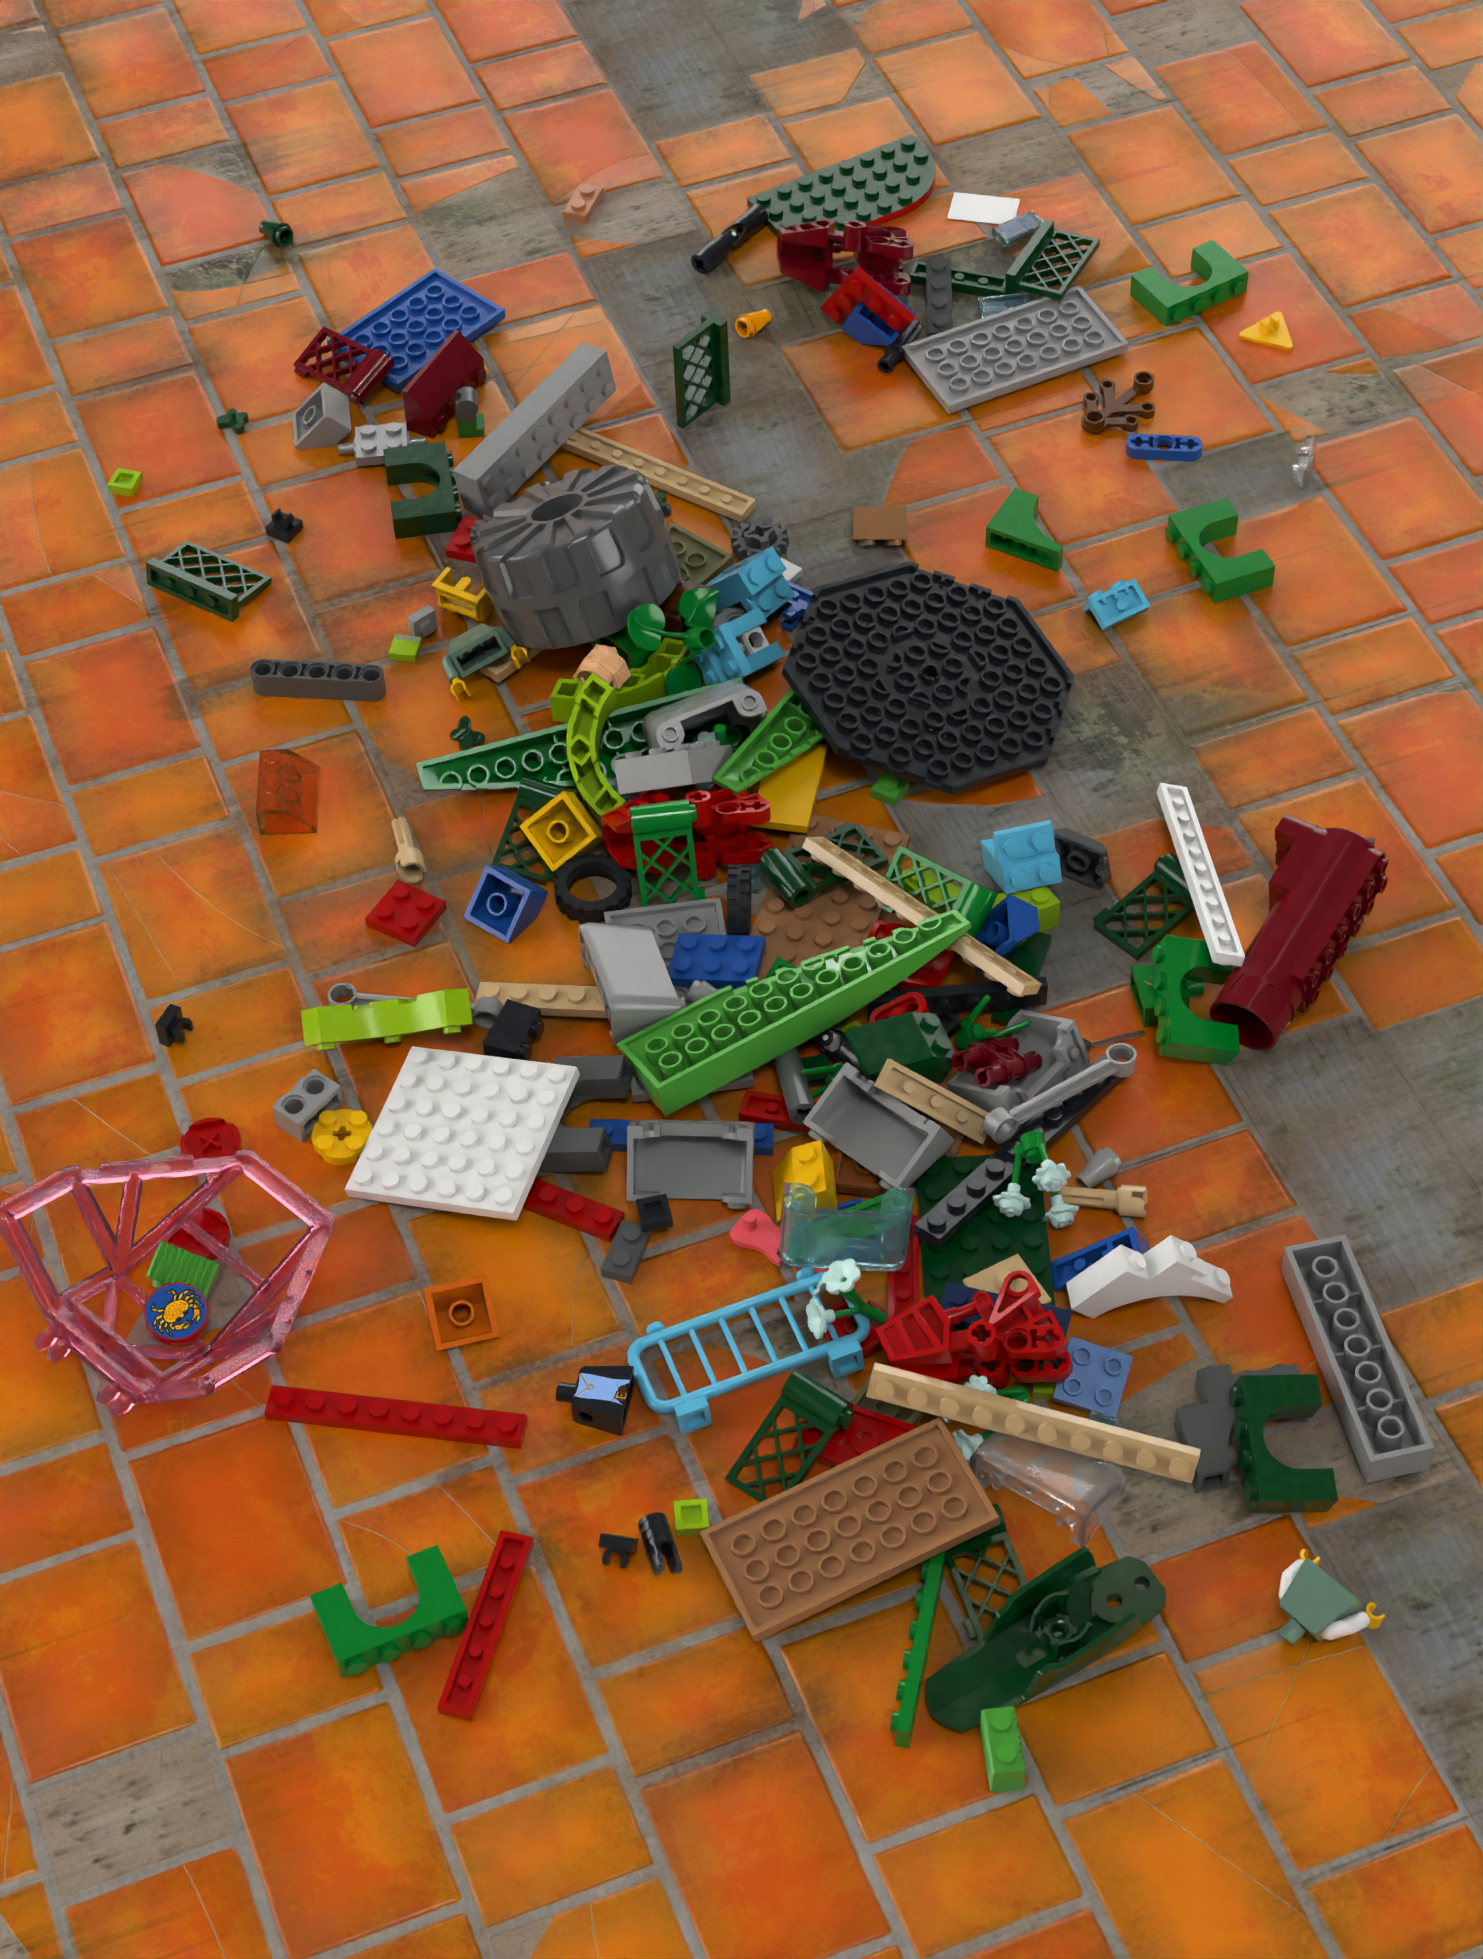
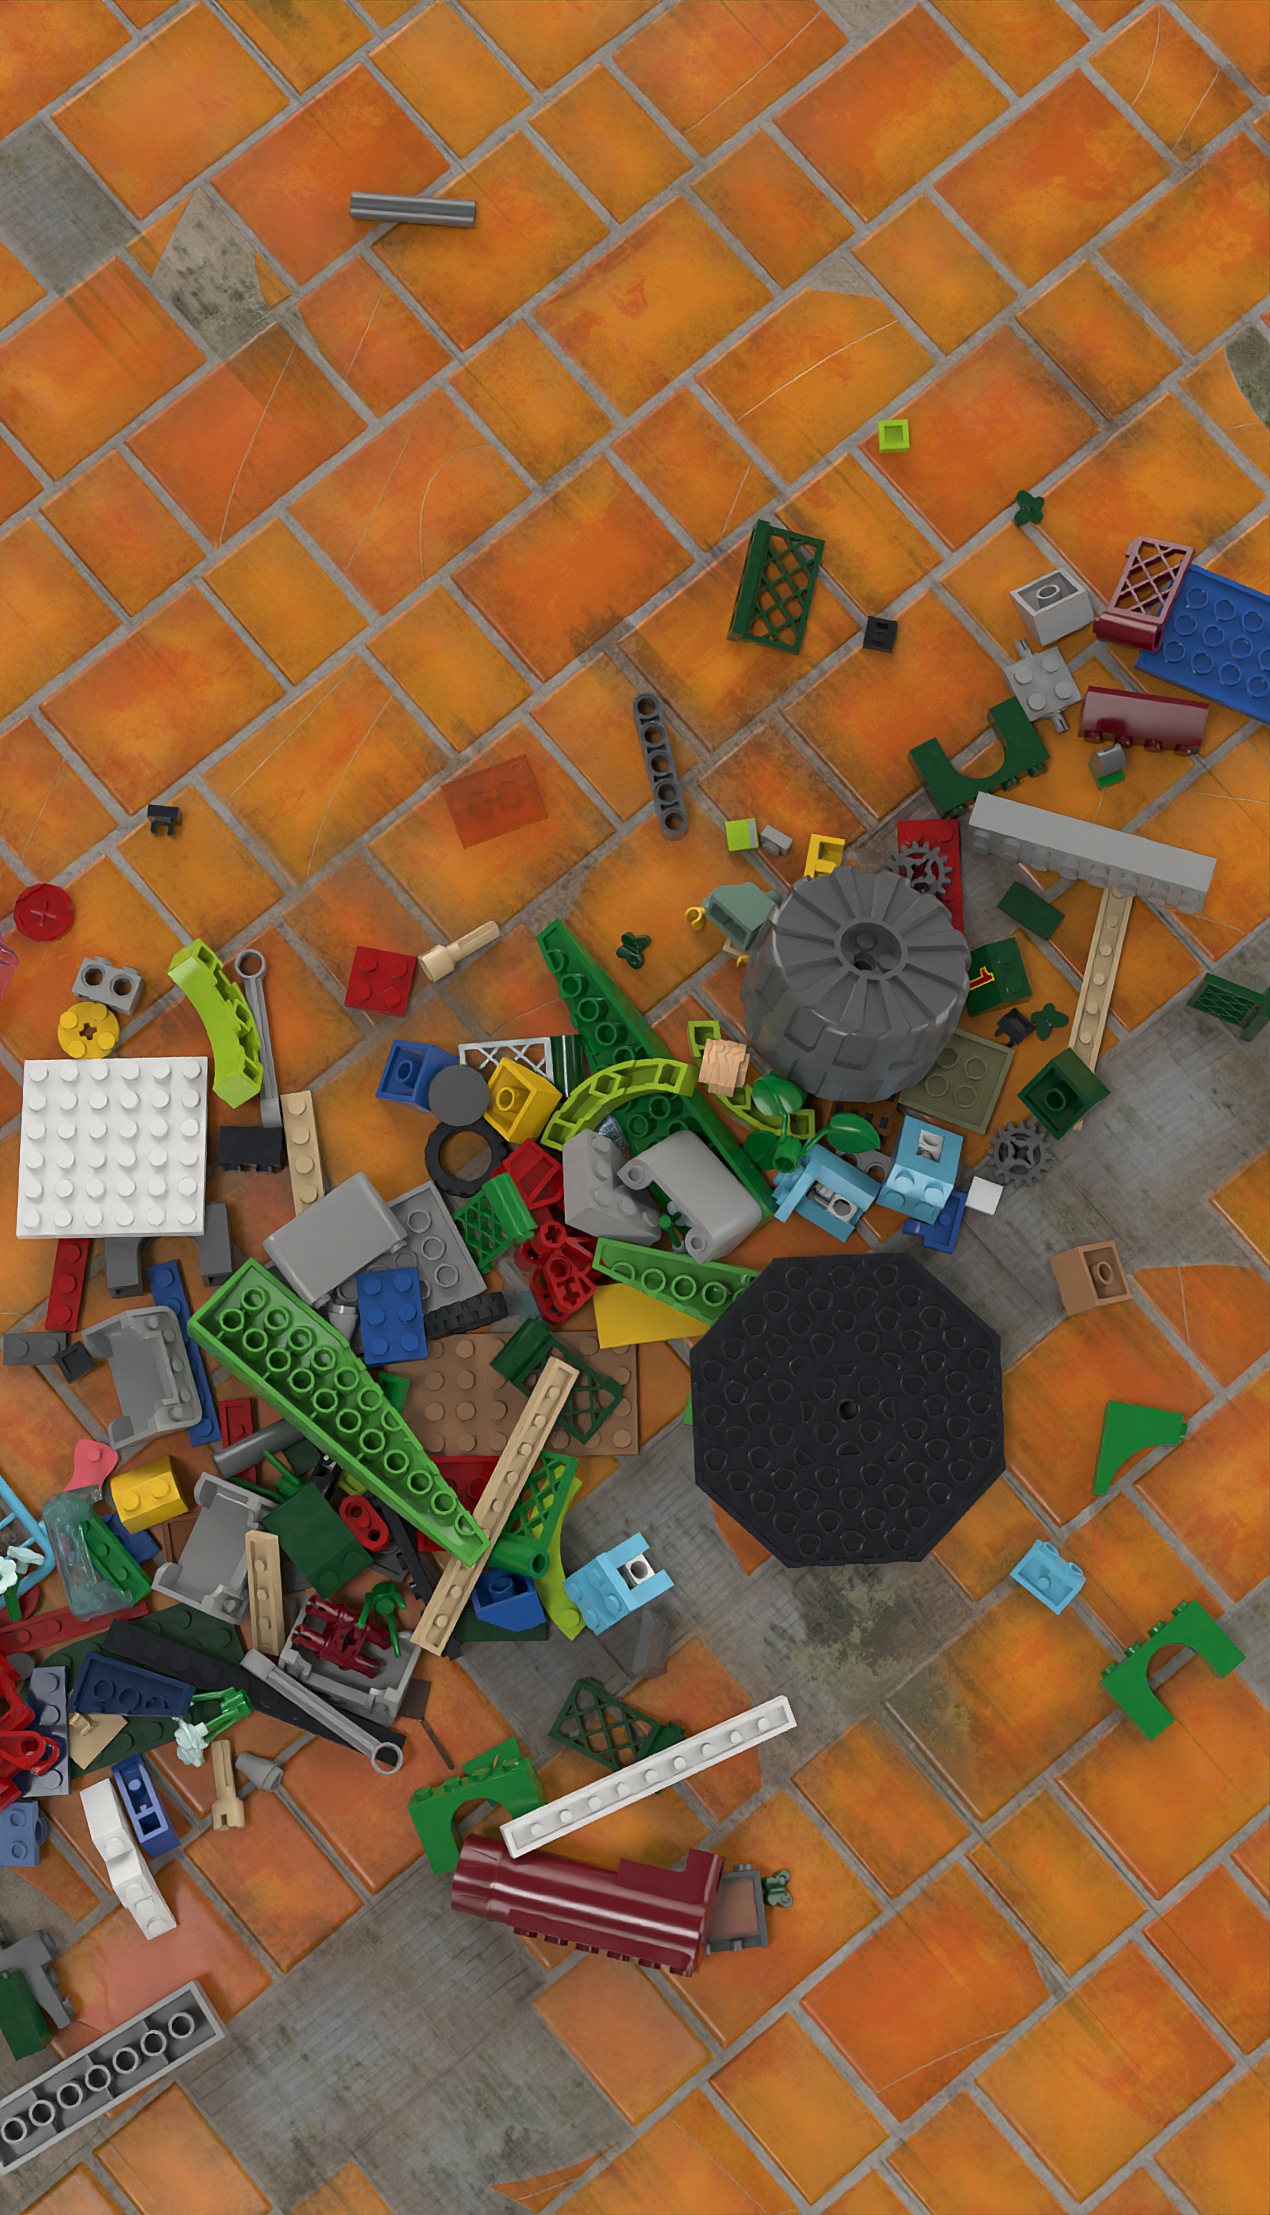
camera: 70 degrees right, 30 degrees up
none -> dark blue wing [66,1651,197,1718]
none -> dark grey tile [427,1065,490,1127]
none -> dark green slope [1017,1047,1111,1141]

